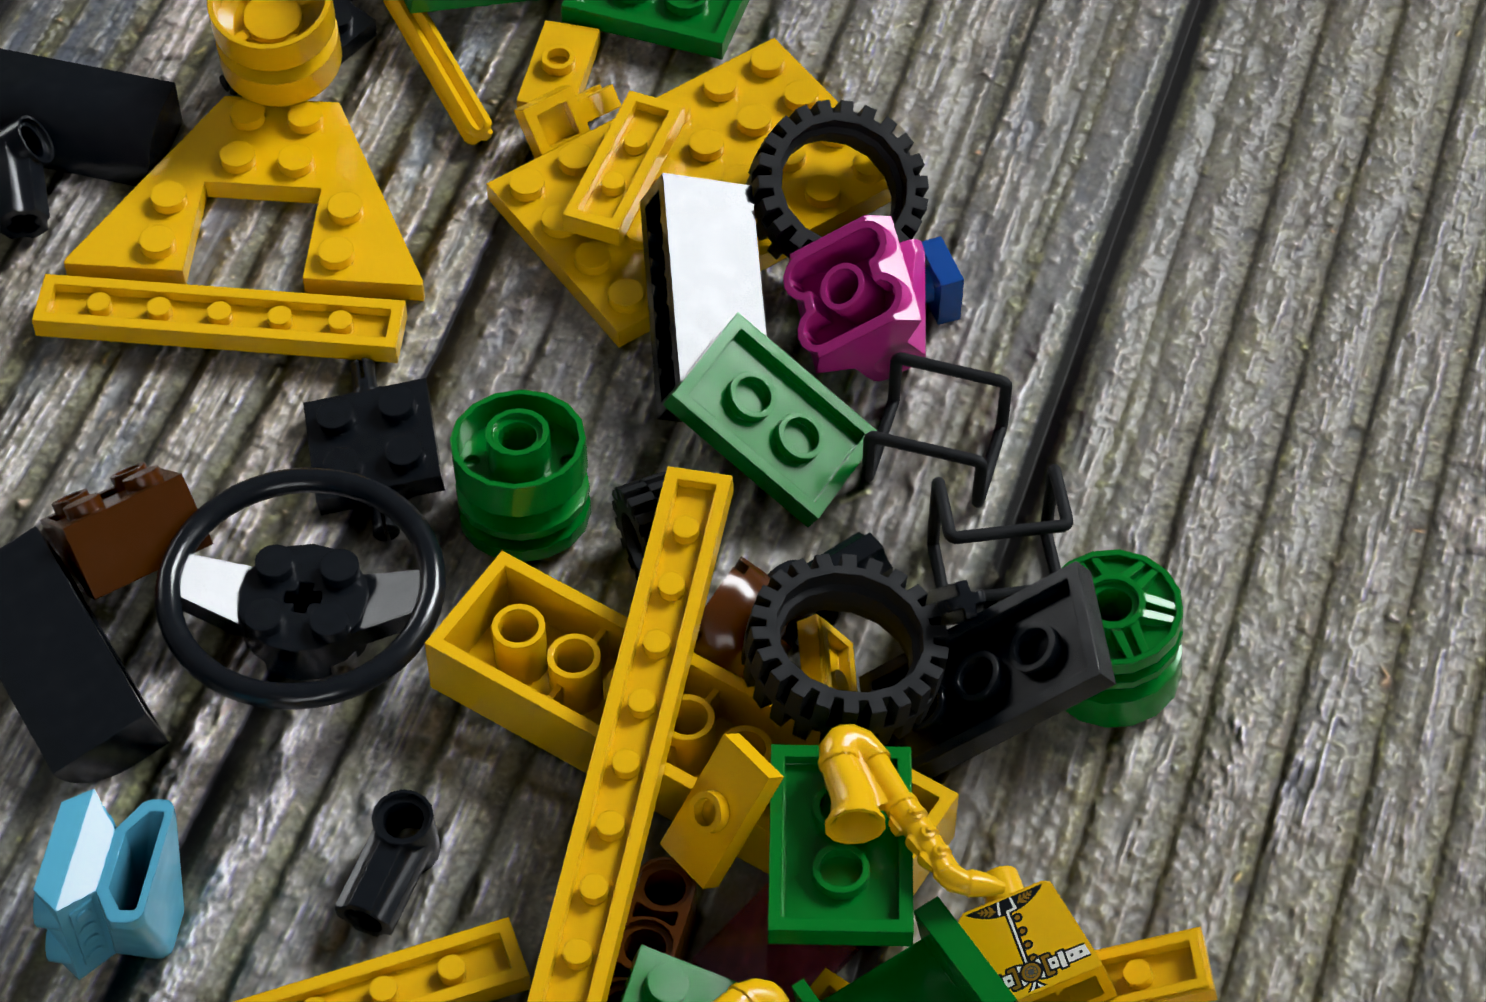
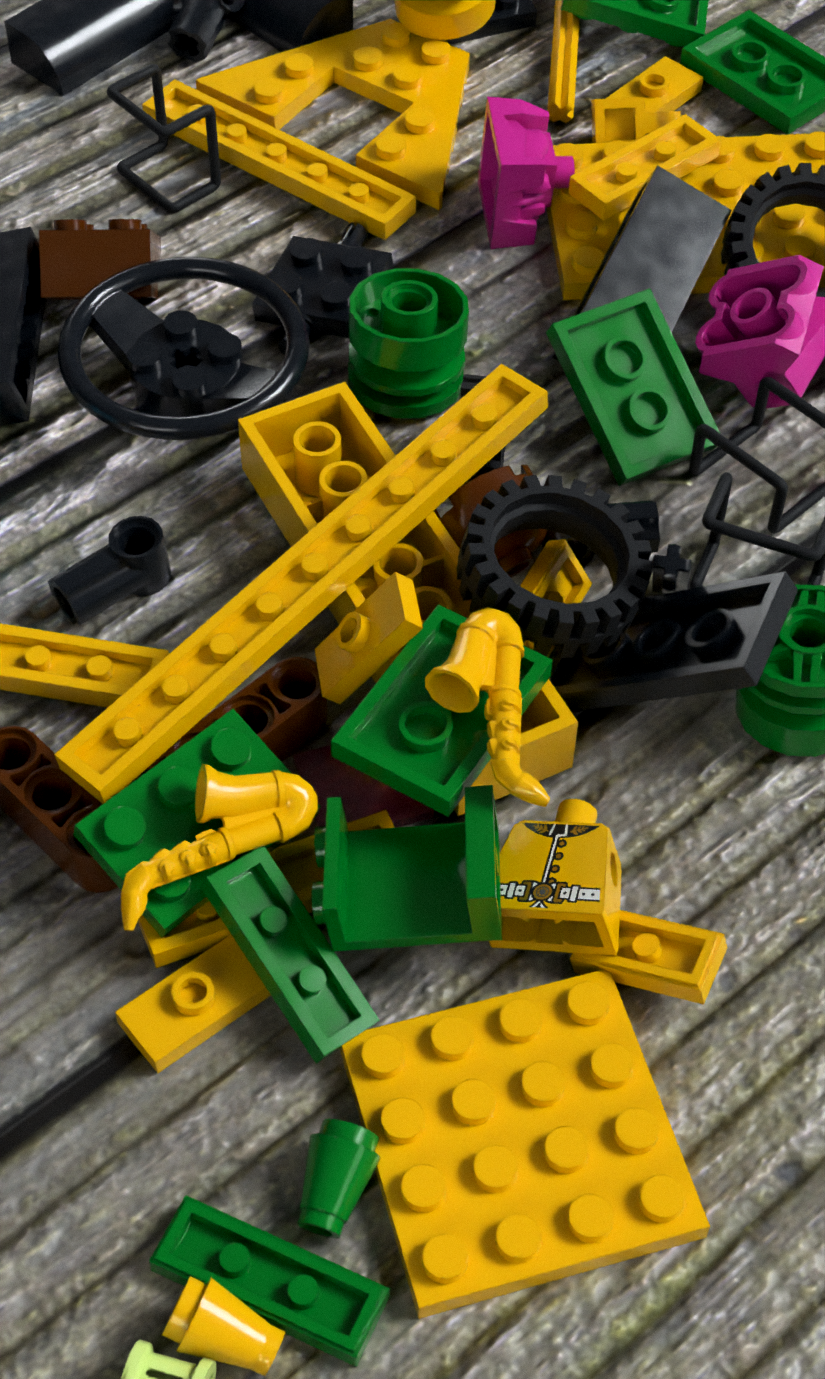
camera: 30 degrees right, 0 degrees up
none -> black piece [107,64,221,213]
none -> dark pink brick [477,97,575,249]

